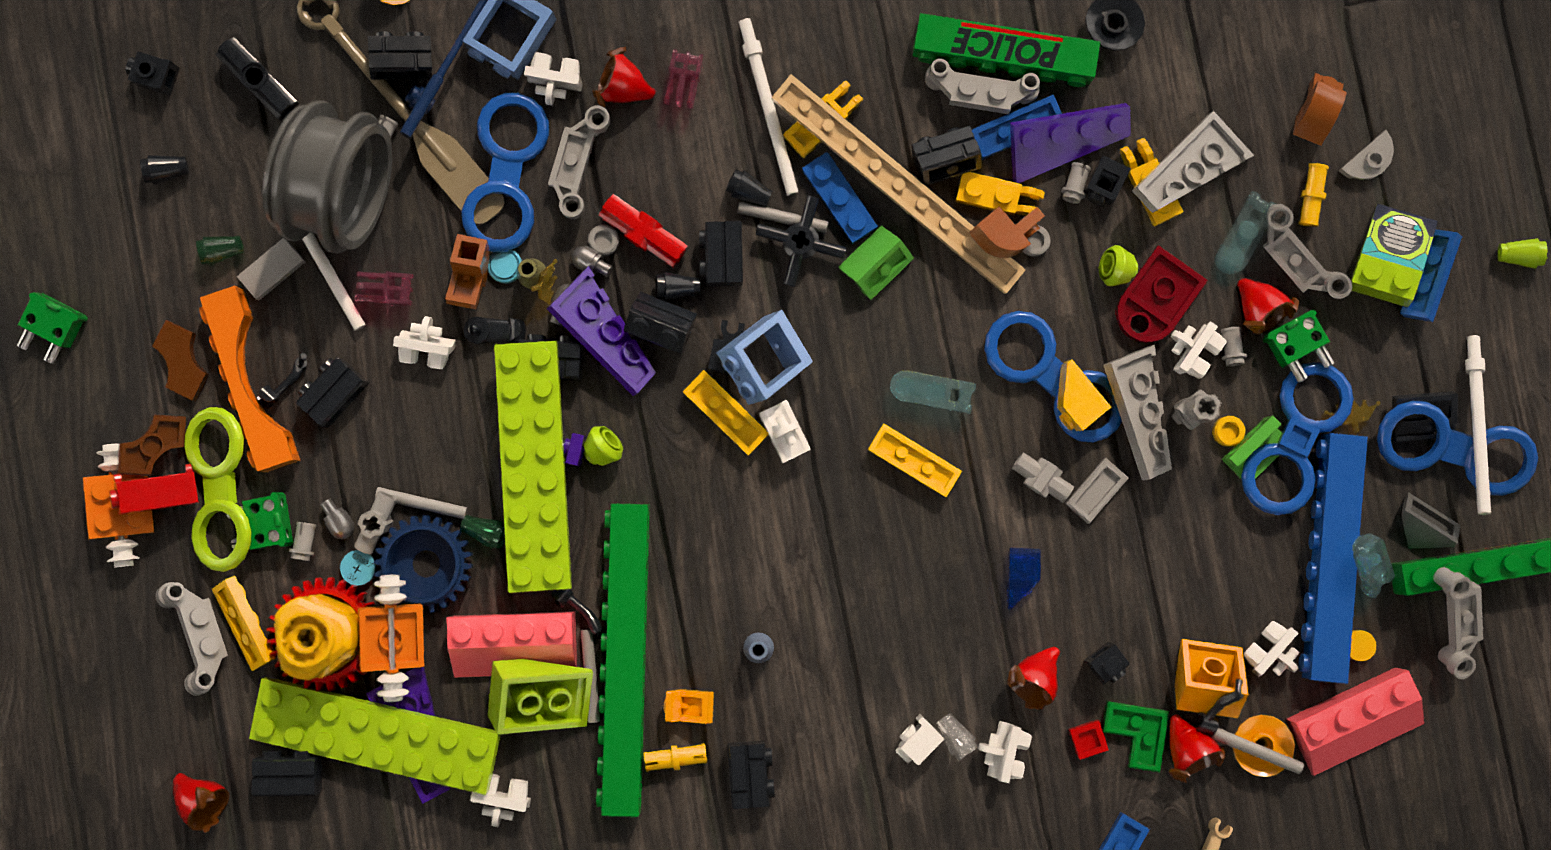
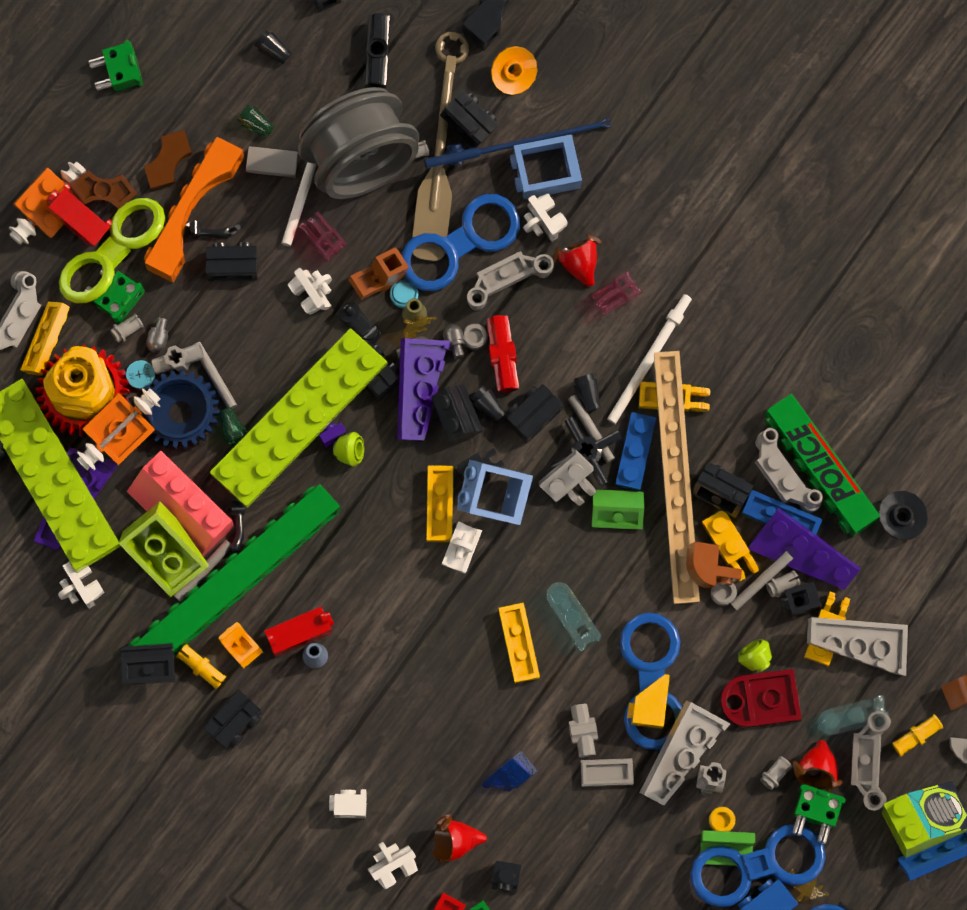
camera: 45 degrees right, 10 degrees down
clear cone [936,713,978,761] -> none
white hips [1171,321,1227,379] -> none
none -> black plate [121,643,175,686]
none -> red brick [264,607,334,658]
none -> light grey hinge [539,450,596,506]
none -> light grey bar [731,551,793,610]

